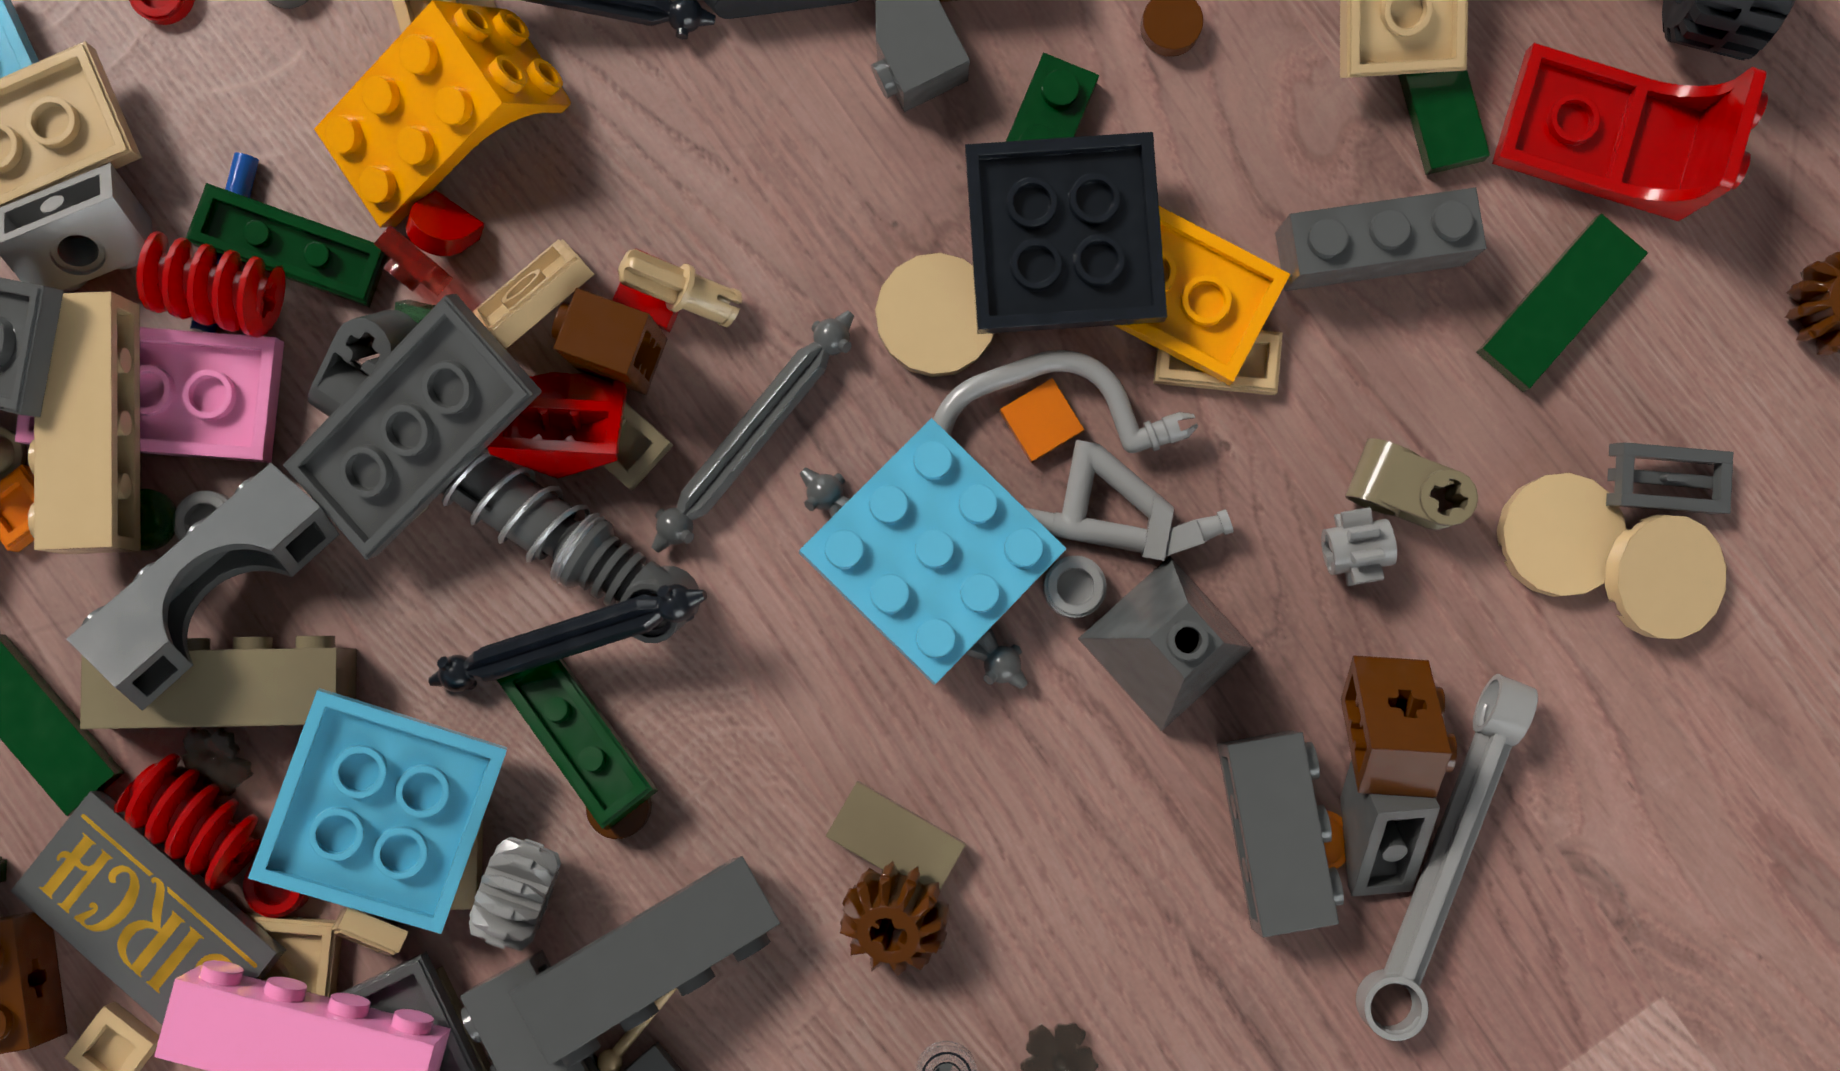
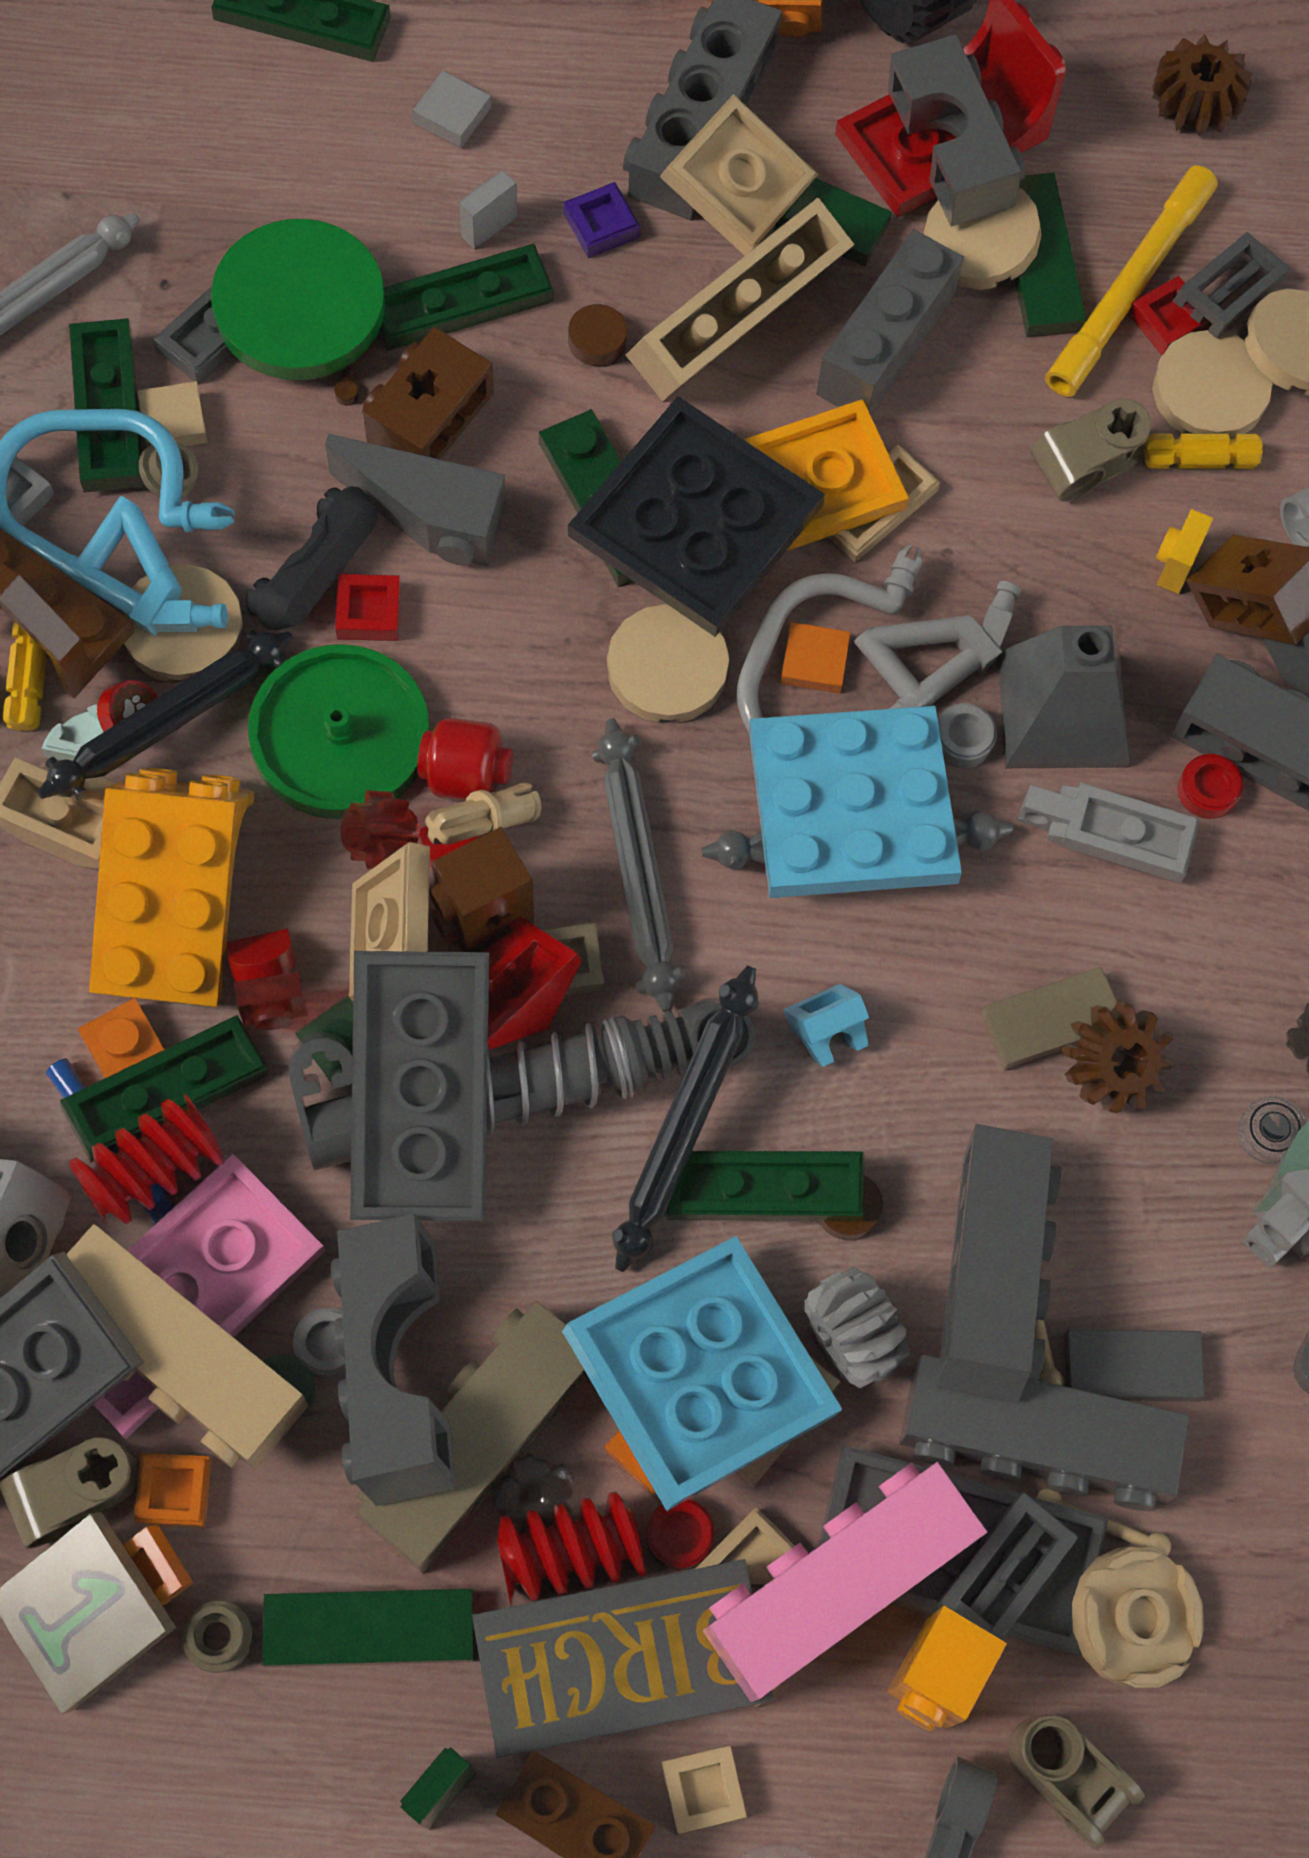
camera: 55 degrees left, 15 degrees down
tan tile [331,907,408,956] -> none
light grey gear [1321,507,1397,586] -> none
none -> orange plate [77,998,164,1078]
none -> green piece [248,644,430,819]
none -> red tile [335,574,401,641]
none -> clear red gear [340,790,419,870]
none -> red head [417,717,513,801]
none -> tan brick [626,198,855,402]
none -> medium azure tile [783,984,869,1067]
none -> dark grey arch [888,34,1025,227]
none -> tan tile [924,188,1042,290]
none -> light grey hinge [1018,782,1200,883]
none -> yellow piece [1045,165,1218,397]
none -> red tile [1128,275,1211,355]
none -> yellow axle [1144,434,1263,469]
none -> yellow plate [1155,509,1213,594]
none -> red tile [1177,754,1244,819]

